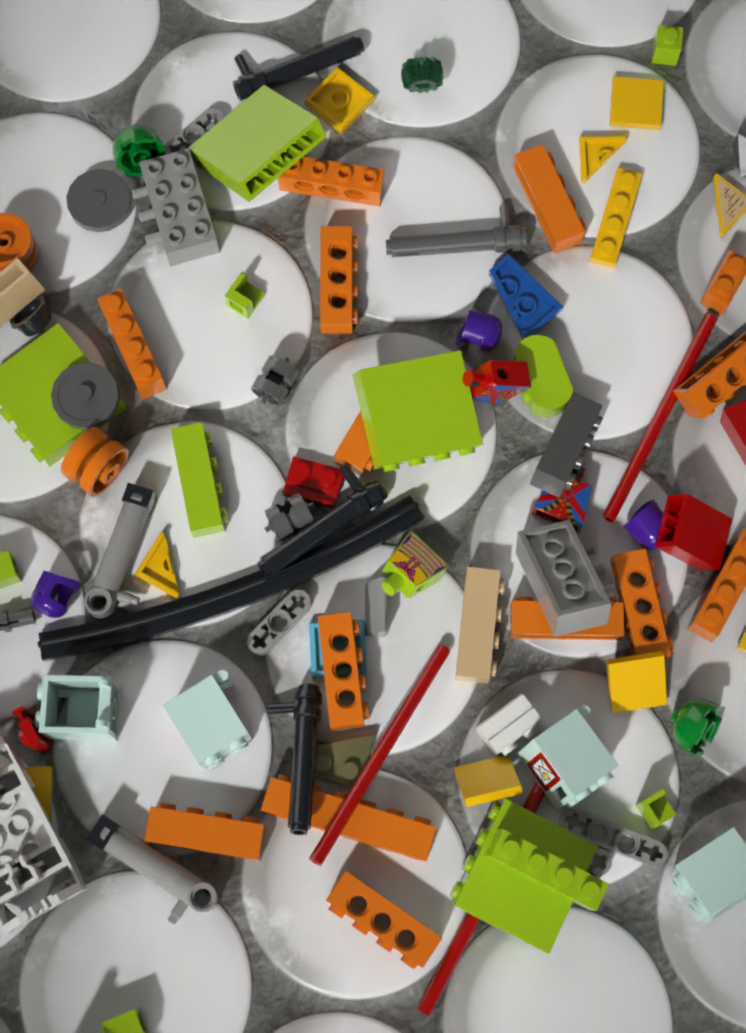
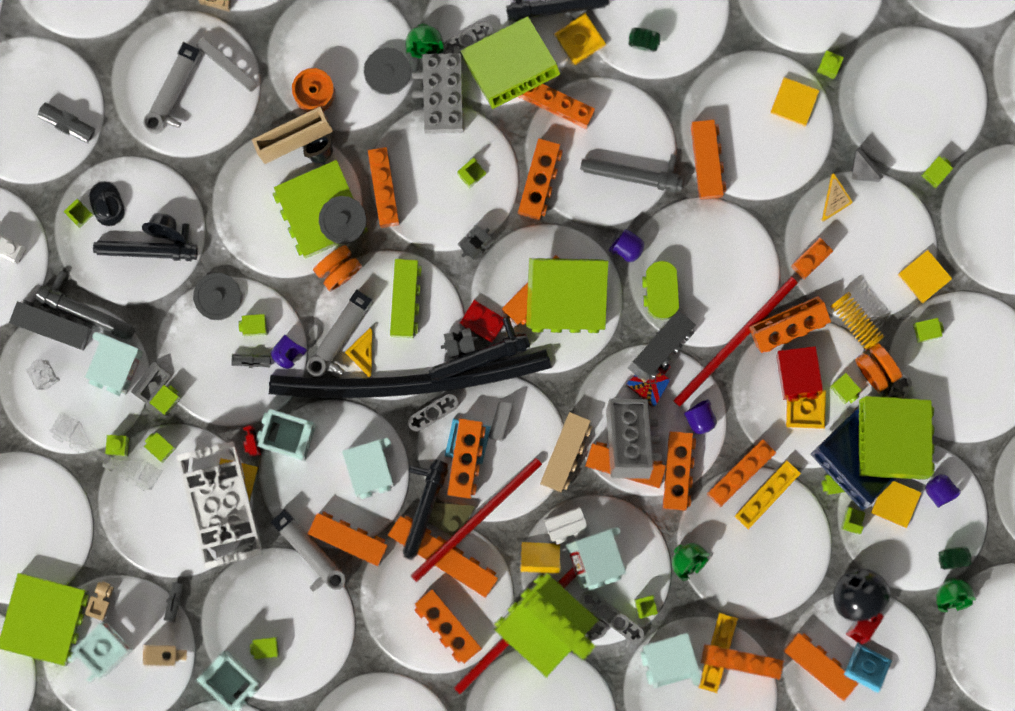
camera: 15 degrees right, 10 degrees up
torso [382,531,449,598] -> none
red torso [463,360,532,405] -> none
blue wing [489,254,563,339] -> none
yellow tile [578,136,627,183] -> none
yellow plate [589,167,642,269] -> none
yellow tile [606,651,667,713] -> none
red brick [655,494,732,571] -> none

